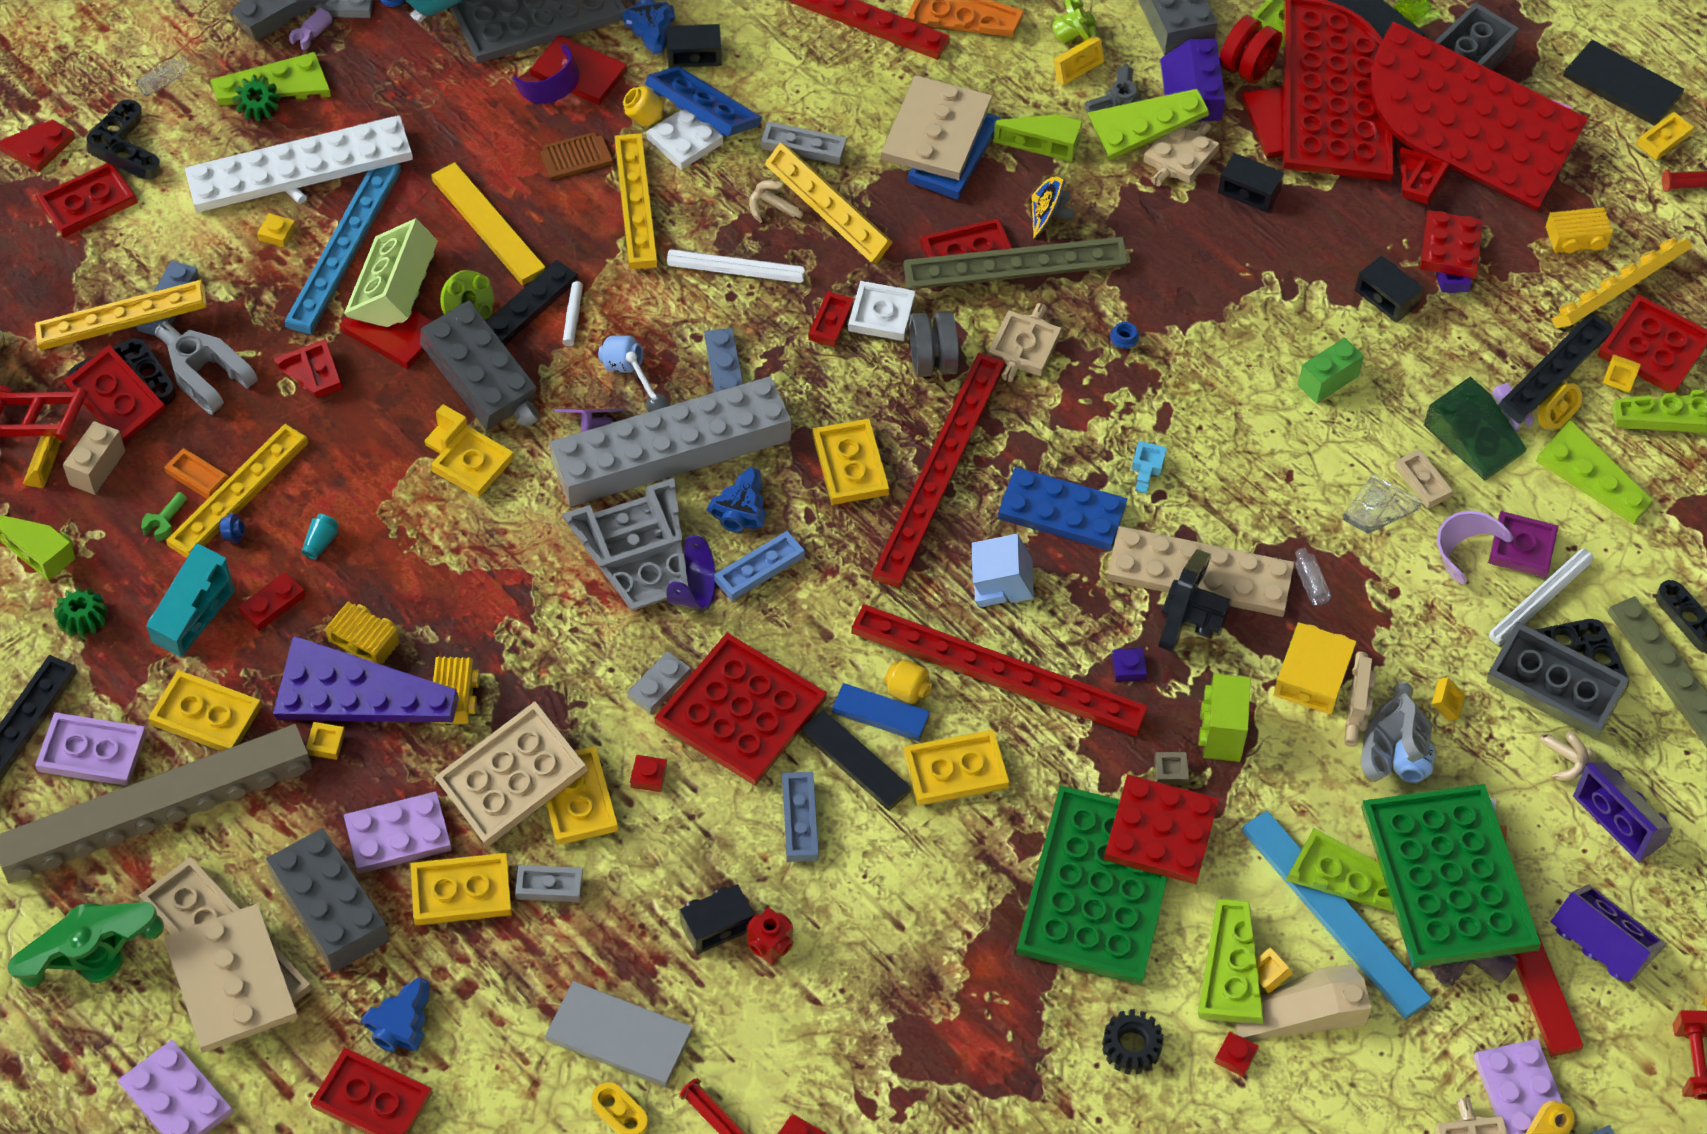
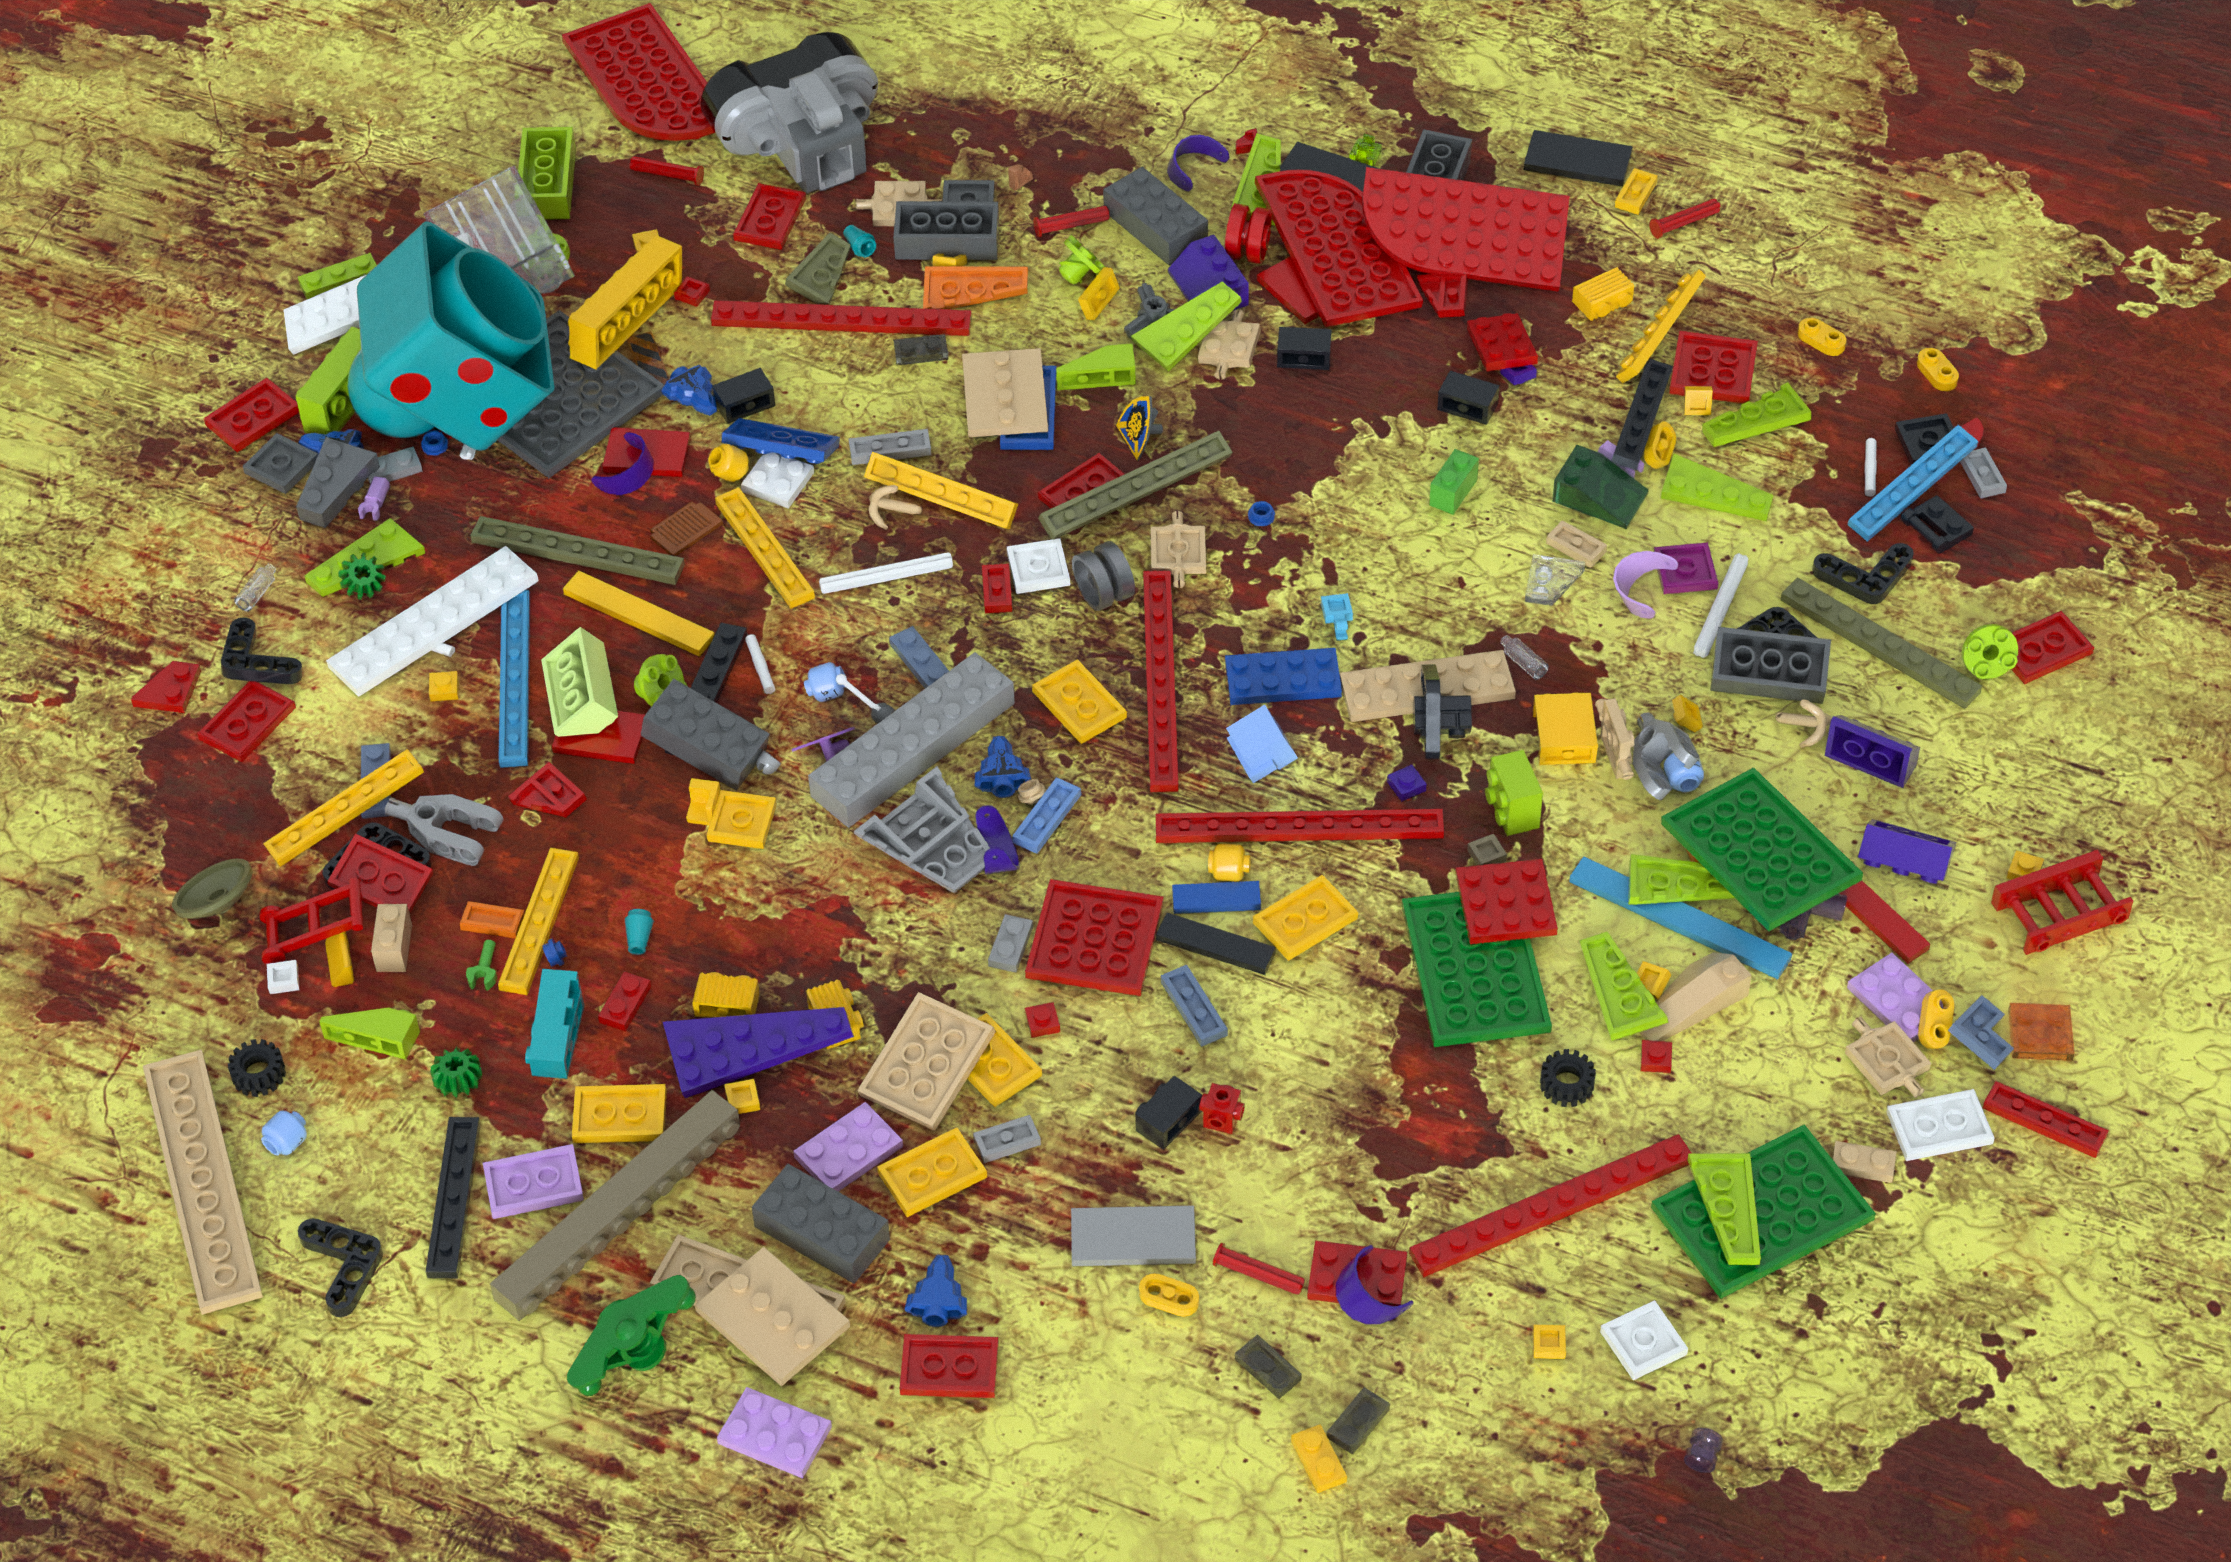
camera: 20 degrees left, 5 degrees down
none -> olive plate [470,516,685,585]
none -> clear smoke plate [893,334,948,365]
none -> tan plate [1018,779,1046,804]

